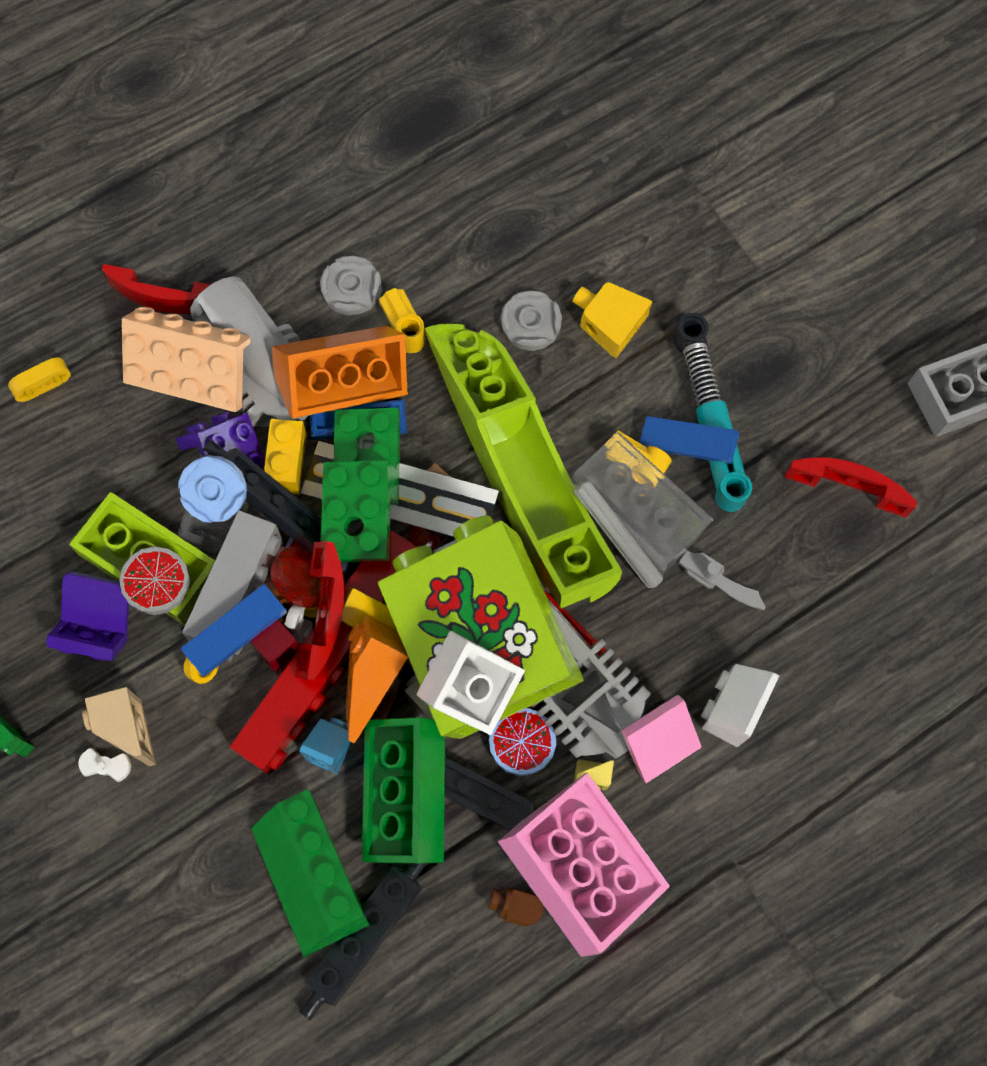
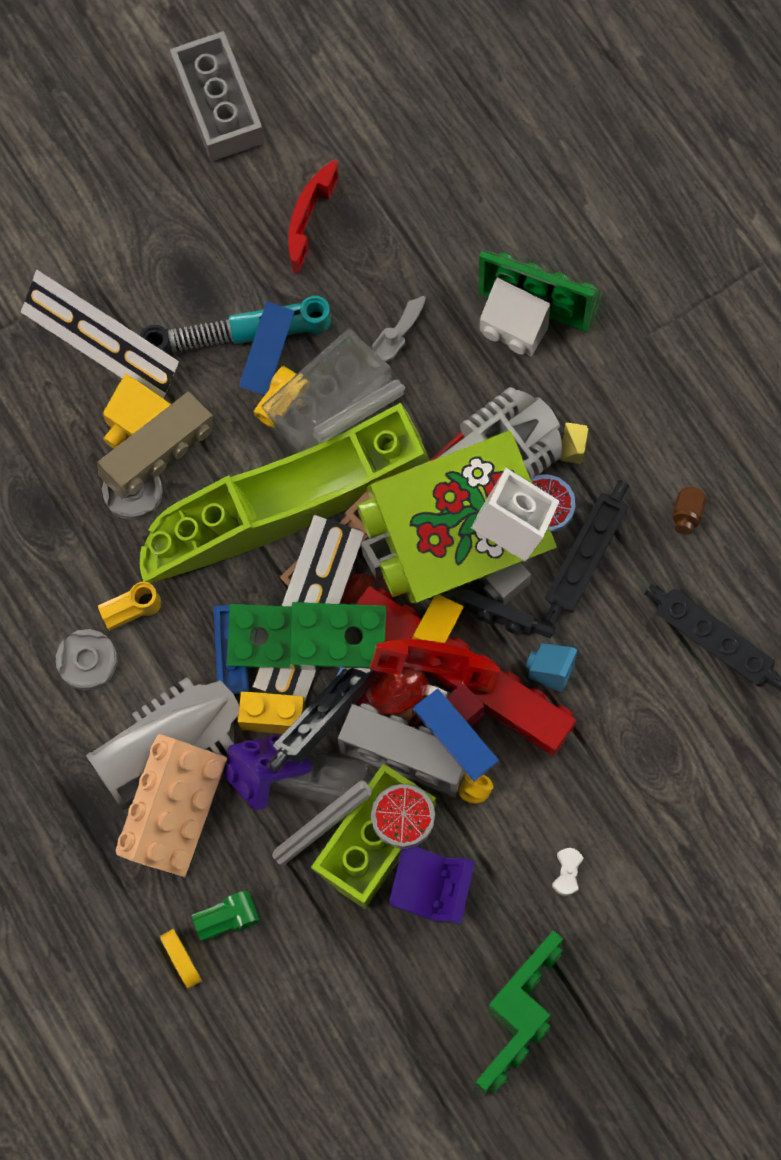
camera: 80 degrees left, 0 degrees up
tan slope [82,687,156,766] -> none
red slope [102,264,210,314] -> none
light blue tile [178,455,247,523] -> none
green slope [251,789,369,957] -> none
orange slope [272,326,408,418] -> none
orange slope [345,614,408,743] -> none
green slope [362,718,445,863] -> none
bright pink slope [498,773,670,957] -> none
bright pink tile [621,695,702,783] -> none
none -> sticker [21,269,179,399]
none -> dark tan brick [97,391,213,499]
none -> green piece [191,891,260,942]
none -> light grey axle [272,781,372,865]
none -> green slope [478,251,602,333]

